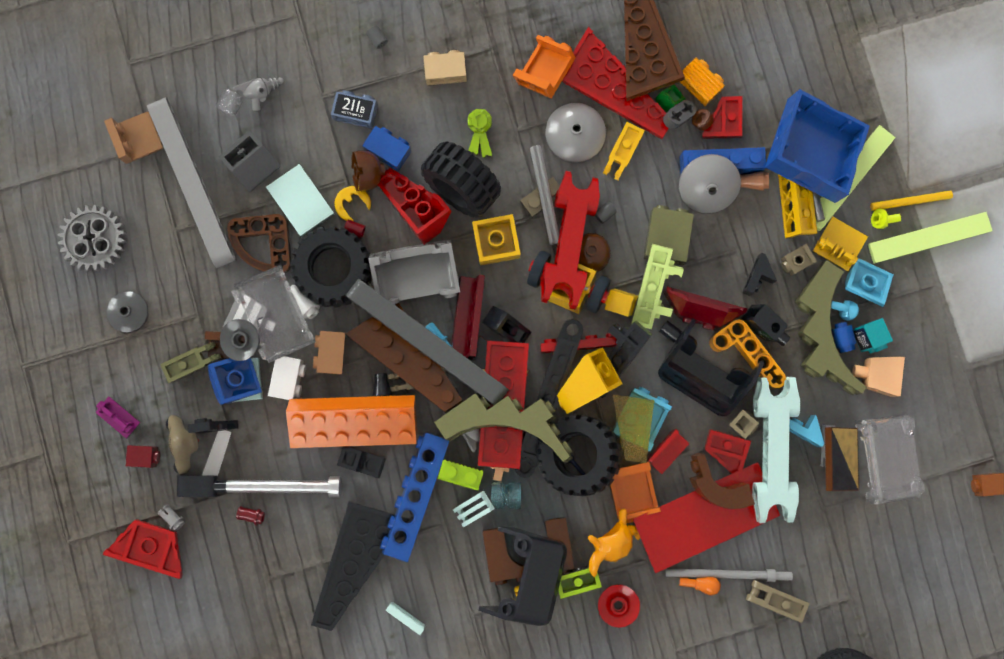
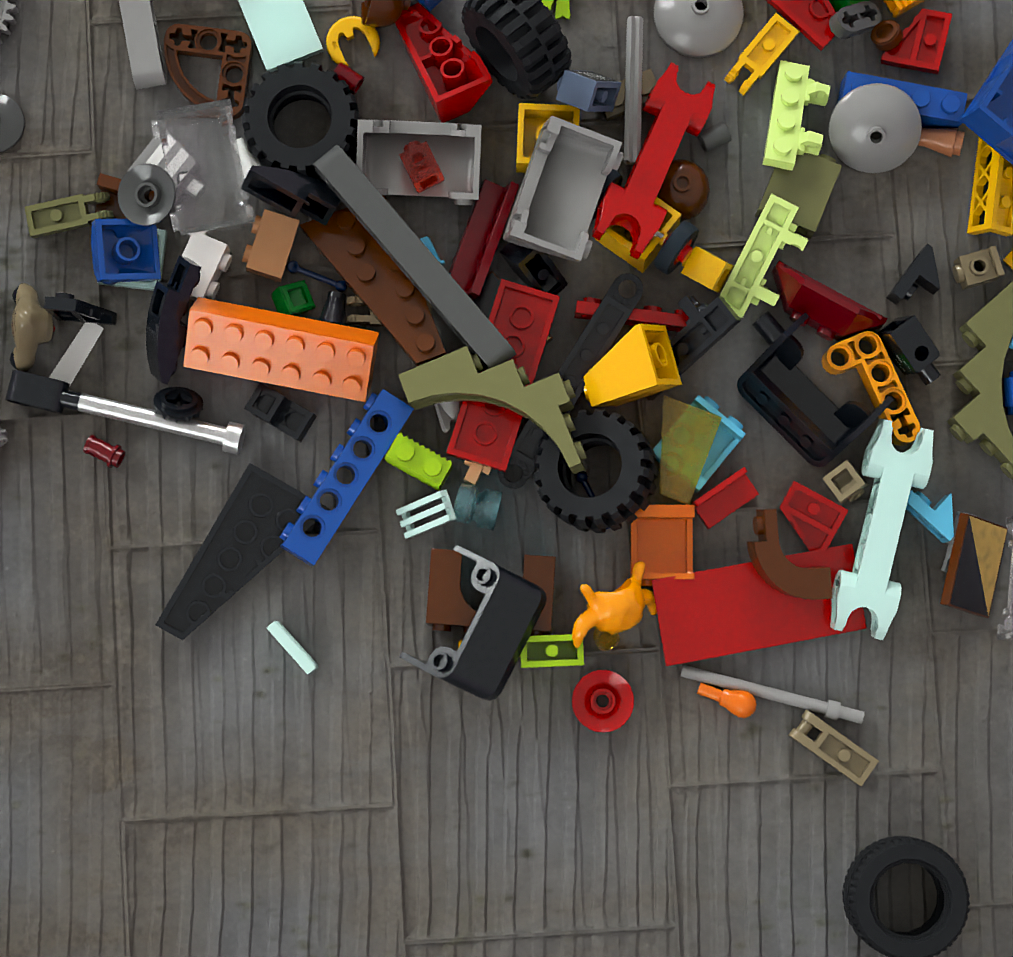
camera: 10 degrees right, 0 degrees up
none -> black slope [146,255,202,385]
none -> black gear [153,387,203,422]
none -> black slope [240,165,340,226]
none -> green slope [271,280,316,316]
none -> dark blue hinge [287,261,347,292]
none -> clear red brick [399,141,445,193]
none -> light grey windscreen [503,116,623,262]
none -> sand blue brick [556,70,622,112]
none -> clear yellow hinge [593,628,620,651]
none -> yellowish green hinge [762,60,830,171]

